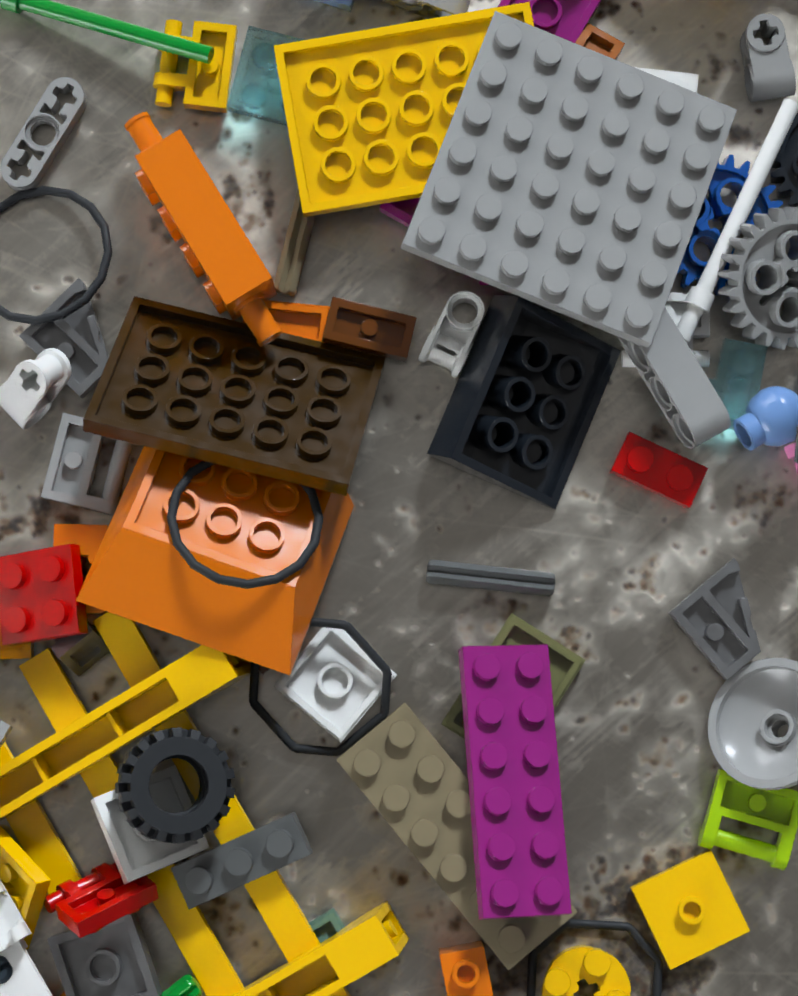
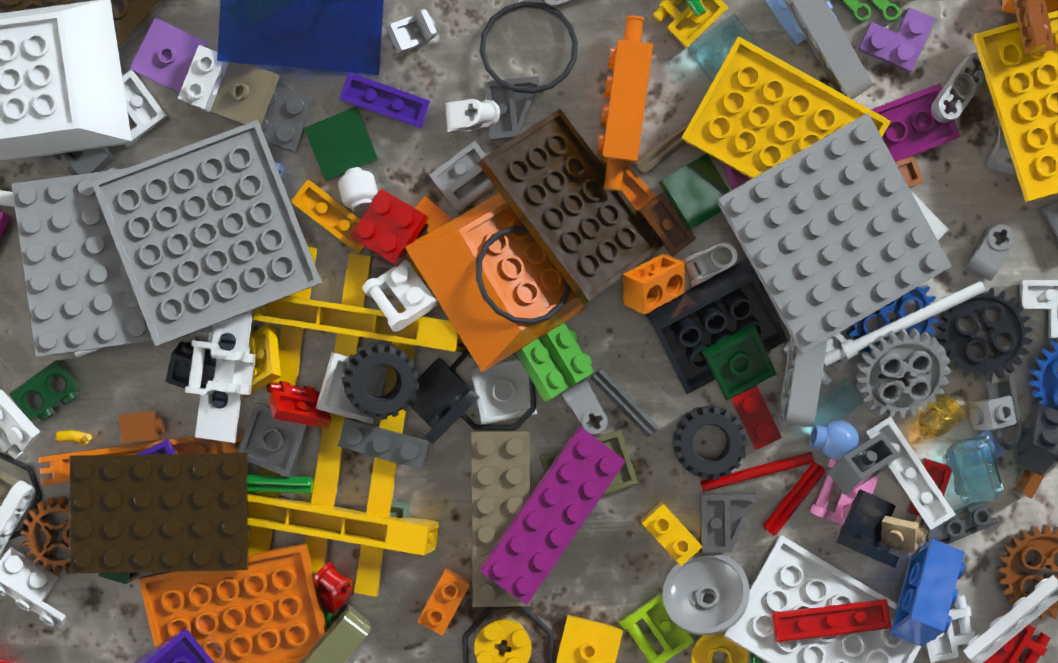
camera: 40 degrees right, 5 degrees up
none -> white plate [362,260,438,332]
none -> black bracket [408,358,480,444]
none -> bright green plate [515,323,594,402]
none -> light grey piece [561,378,608,434]
none -> orange brick [622,253,685,315]
none -> yellow brick [640,501,702,566]
none -> dark green tile [658,154,730,232]
none -> black tyre [672,406,748,480]
none -> red bar [700,452,814,492]
none -> dark green tile [702,324,777,401]
none -> red axle [763,462,826,536]

